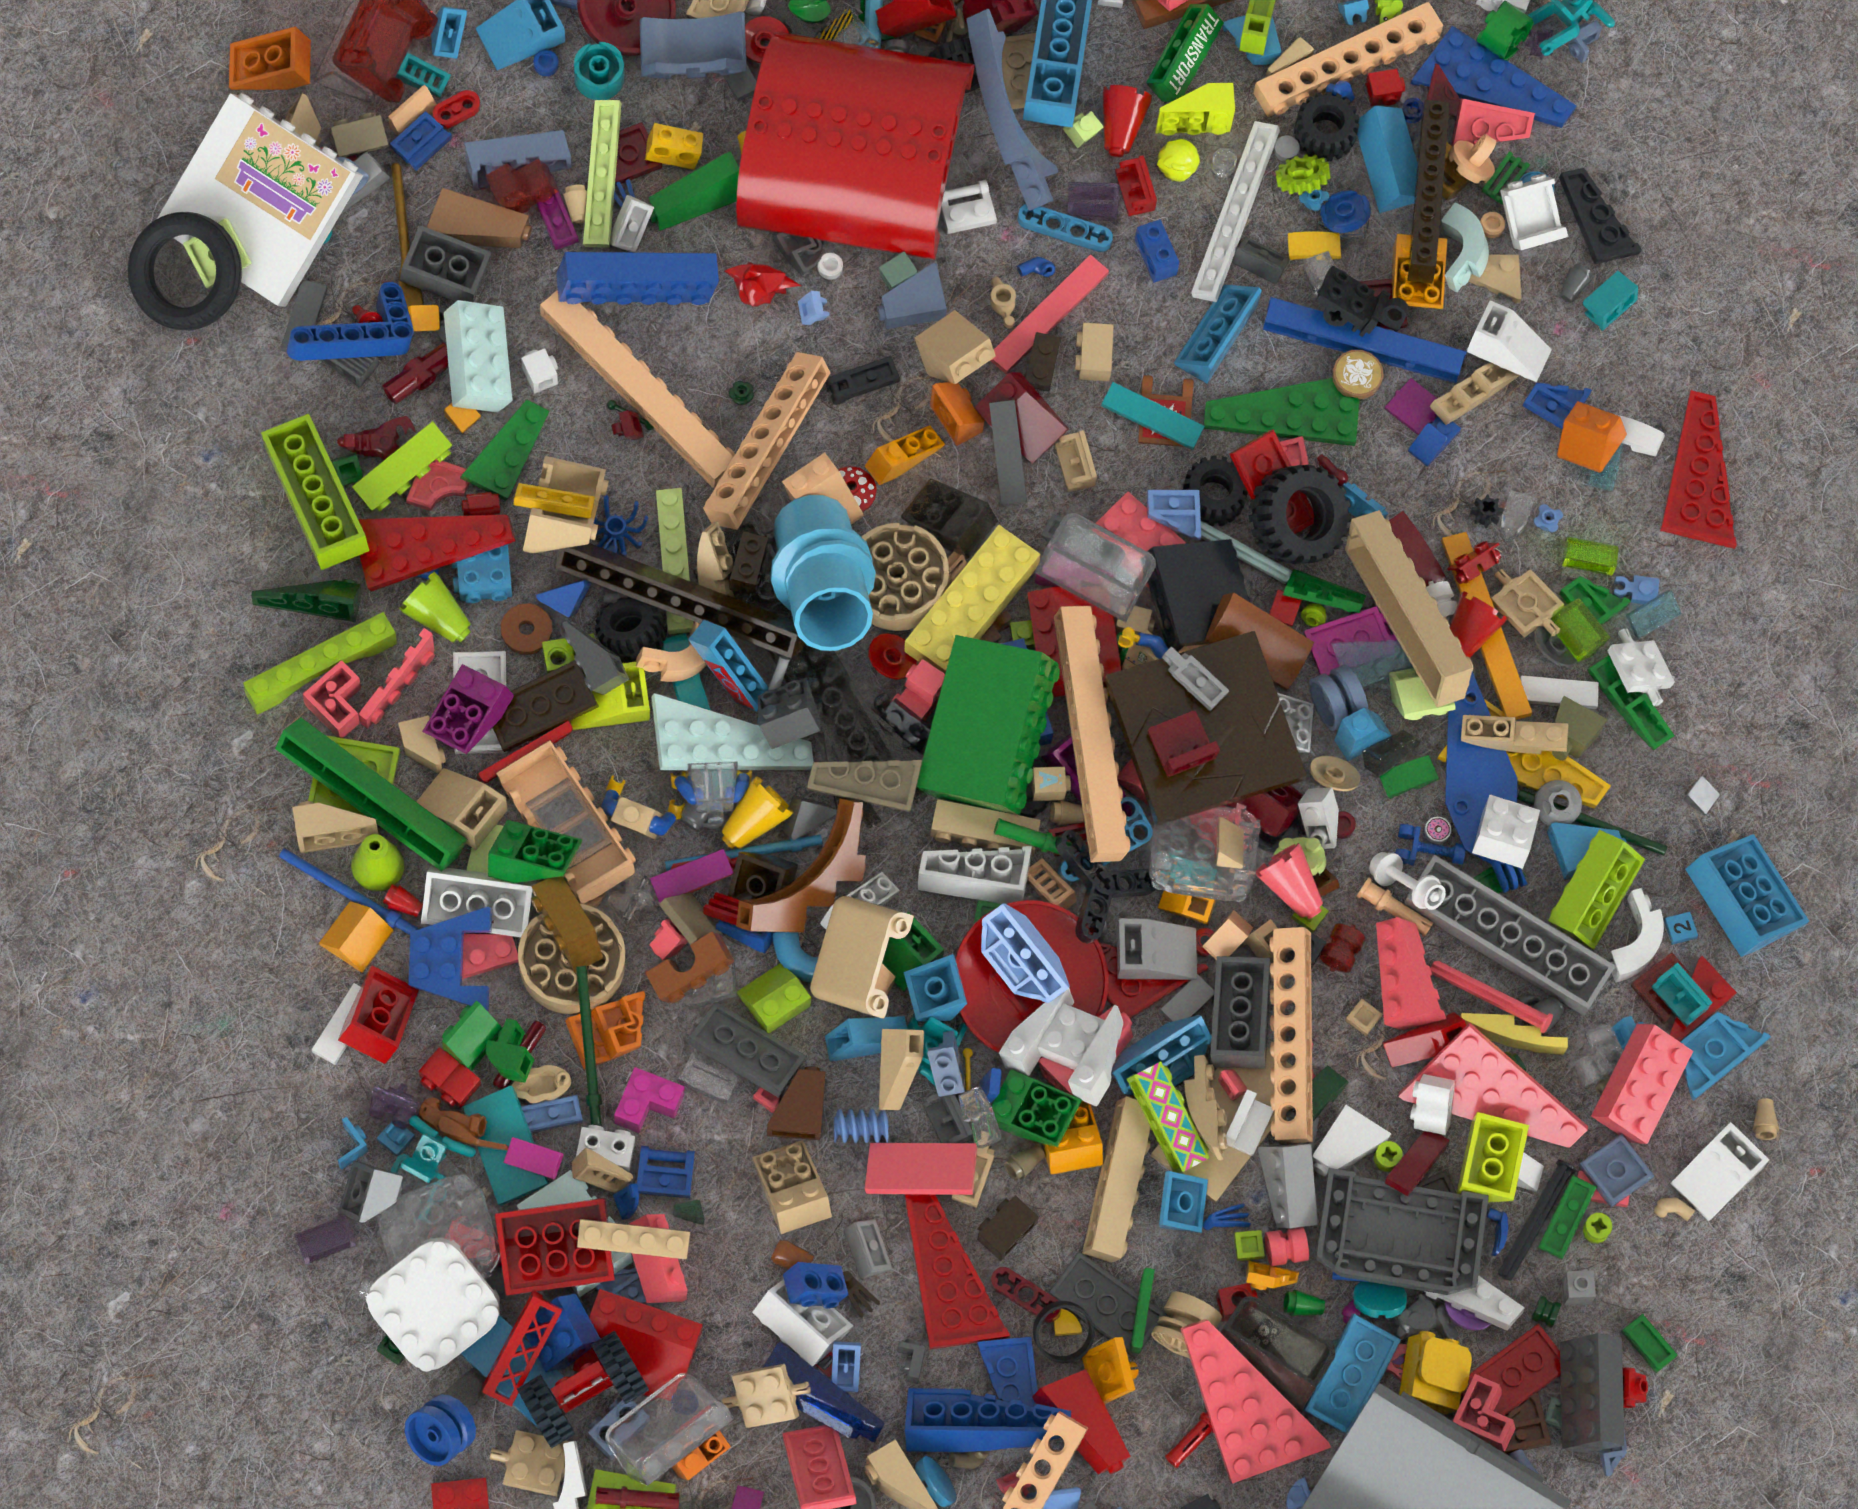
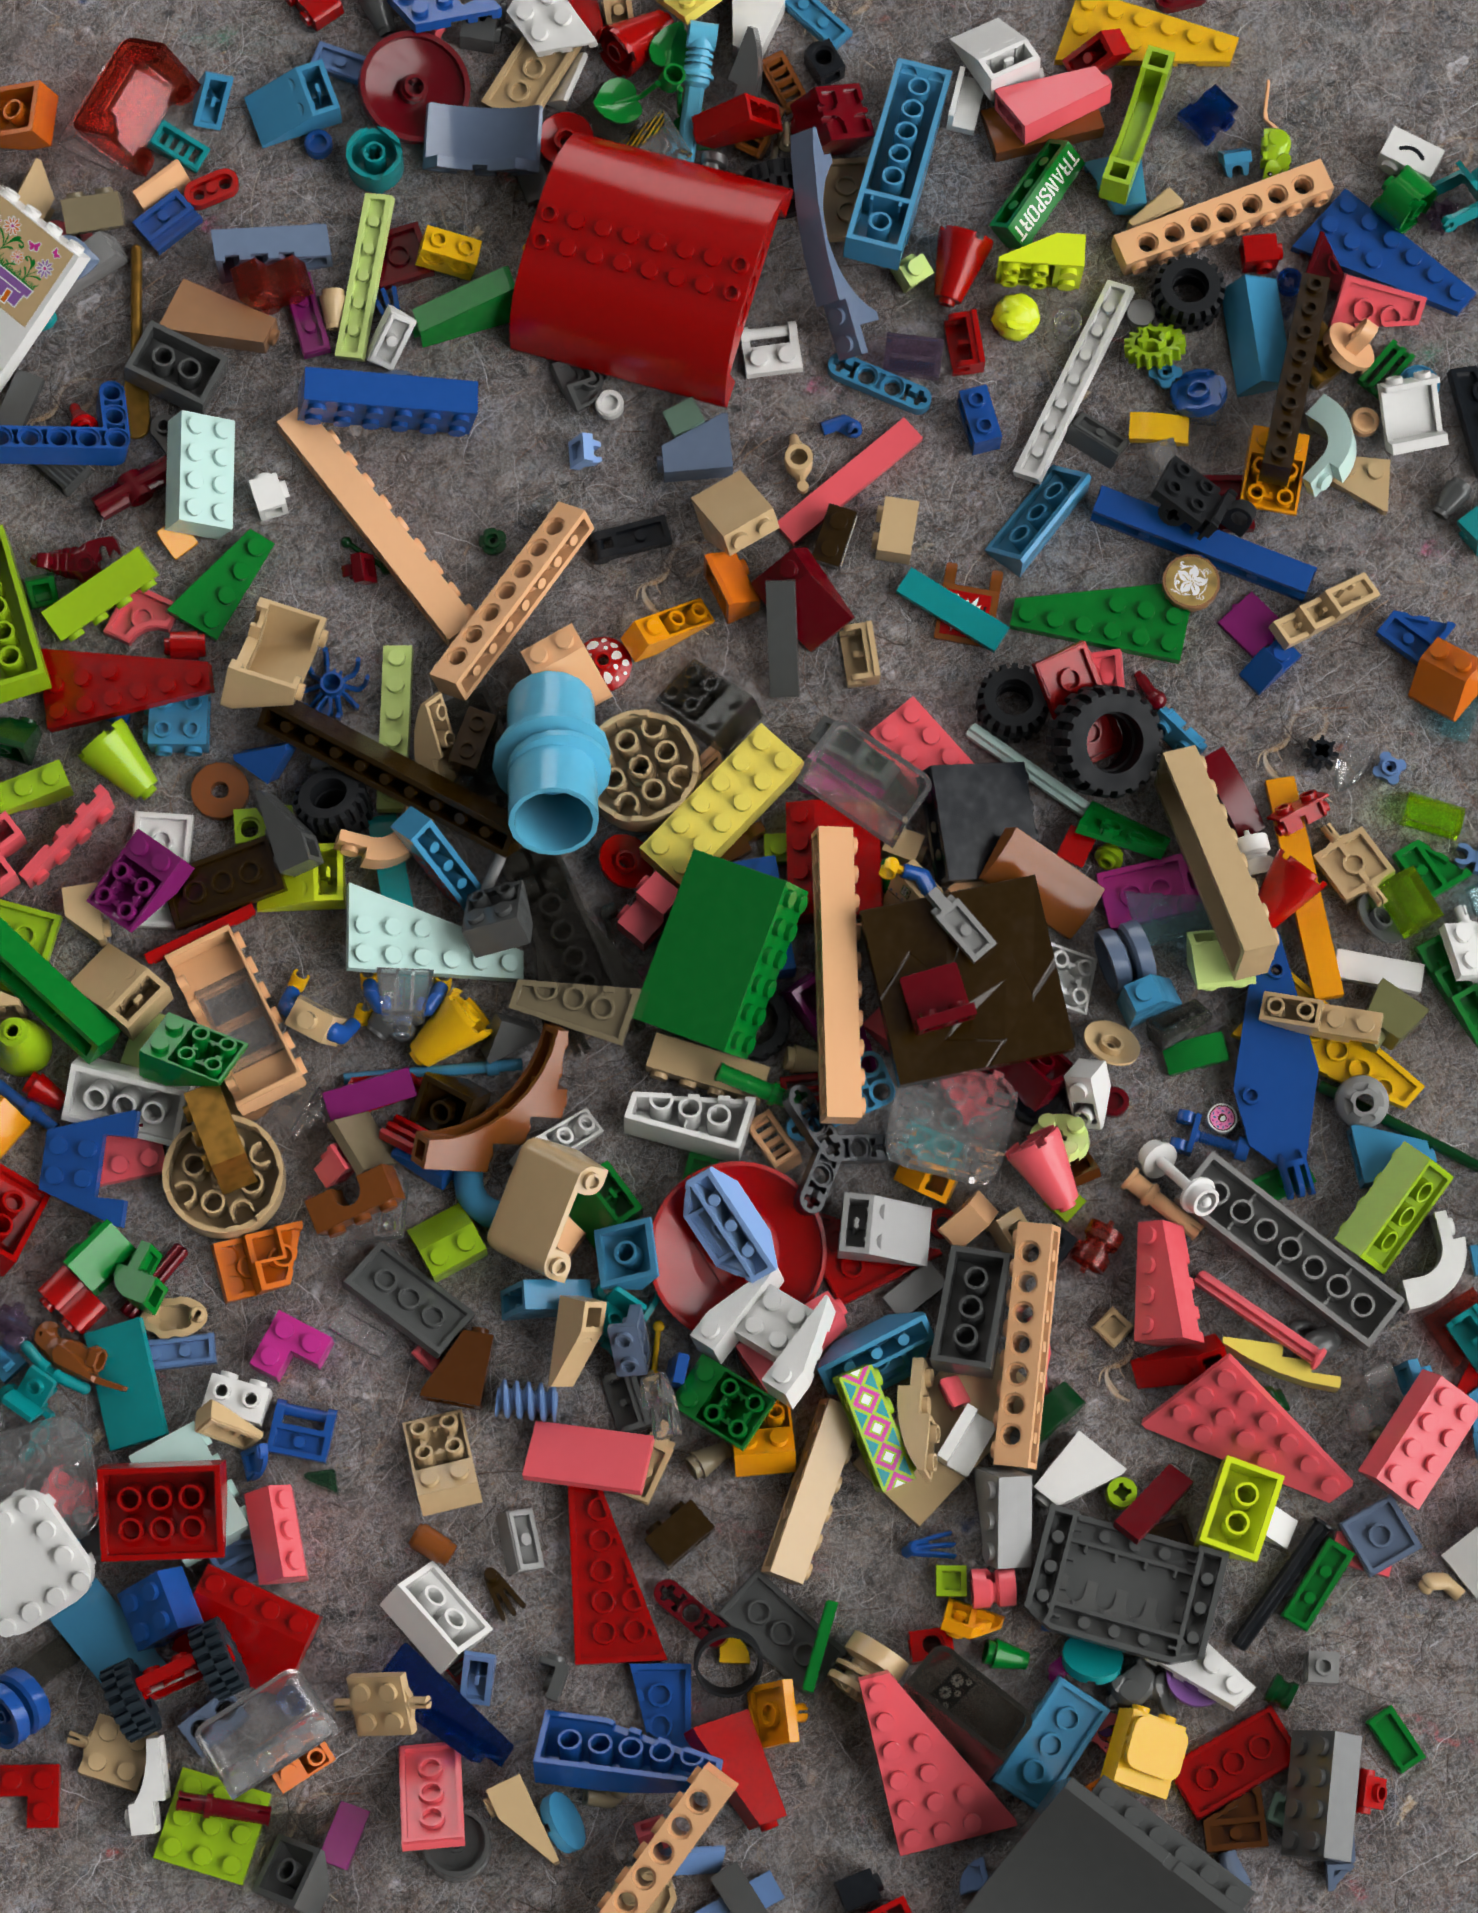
camera: 10 degrees right, 5 degrees up
light orange slope [408,305,440,332] -> none
red fence [482,1290,562,1407] -> none
dark pink tile [503,1137,564,1180] -> none
yellow tile [513,483,595,519] -> none
dark green bar [576,965,602,1126] -> none
tan brick [577,1219,690,1259] -> none
red hair [724,261,801,307] -> none
blue brick [783,1262,848,1309] -> none
black hinge [879,698,931,752] -> none
tan brick [1032,767,1071,801] -> none
medium blue wing [1147,490,1201,541] -> none
dark azure slope [1159,1171,1208,1233] -> none
red pin [1165,1412,1214,1468] -> none
tan slope [1216,817,1244,869] -> none
blue arm [1326,80,1355,101] -> none
white brick [1410,1074,1455,1135] -> none
coral brick [1453,1374,1516,1452] -> none
white slope [1467,300,1552,382] -> none
white brick [1472,795,1540,869] -> none
blue piece [1486,1207,1508,1256] -> none
lime wheel [1583,1213,1612,1244] -> none

